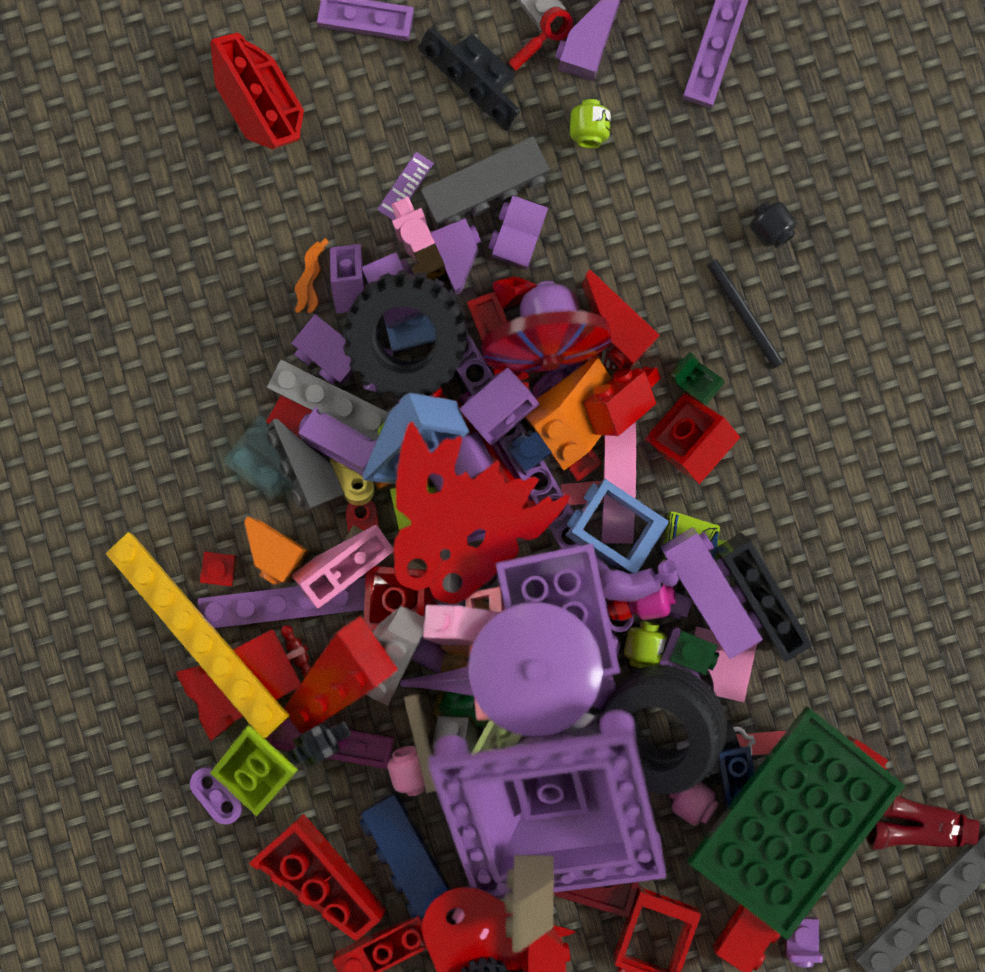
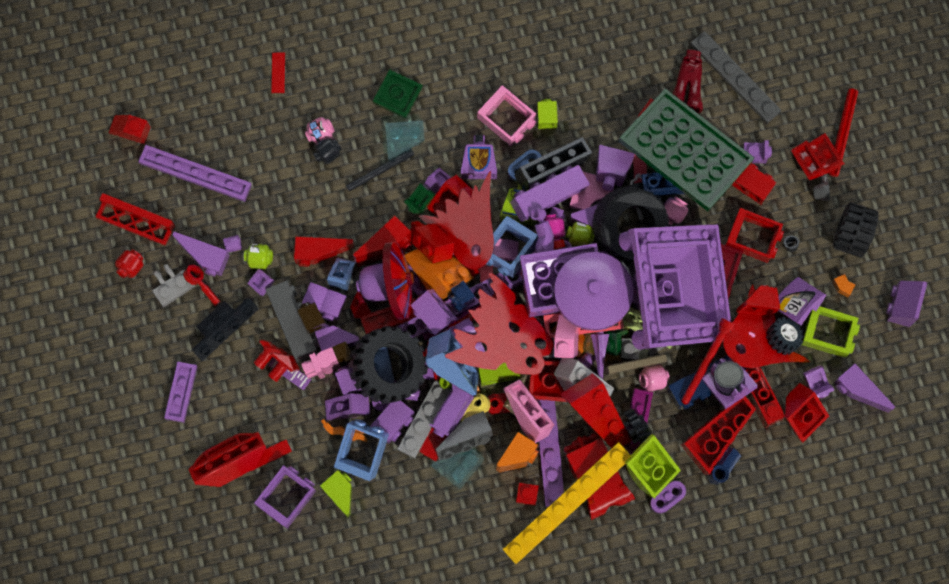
camera: 90 degrees left, 10 degrees down
dark tan slope [506,855,554,952] -> none
dark green bracket [669,630,719,675] -> none
none -> medium lavender hose [223,235,242,253]
none -> medium lavender plate [247,269,274,296]
none -> red sticker [251,440,292,471]
none -> red connector [254,339,300,382]
none -> medium lavender window [254,465,316,529]
none -> red sticker [272,52,285,93]
none -> red slope [294,237,354,267]
none -> dark brown brick [297,302,325,335]
none -> bright pink head [305,117,335,143]
none -> lime slope [320,470,352,517]
none -> medium blue slope [327,258,355,291]
none -> medium blue window [334,419,389,481]
none -> dark green plate [373,69,423,119]
none -> clear light blue wing [385,120,425,160]
none -> red piece [418,171,494,269]
none -> medium lavender slope [424,168,451,194]
none -> torso [461,135,497,179]
none -> bright pink window [477,85,536,146]
none -> medium blue plate [508,150,541,181]
none -> lime brick [537,99,558,129]
none -> medium lavender torso [596,145,635,191]
none -> red piece [682,318,736,405]
none -> piece [702,359,757,409]
none -> dark blue piece [707,447,741,485]

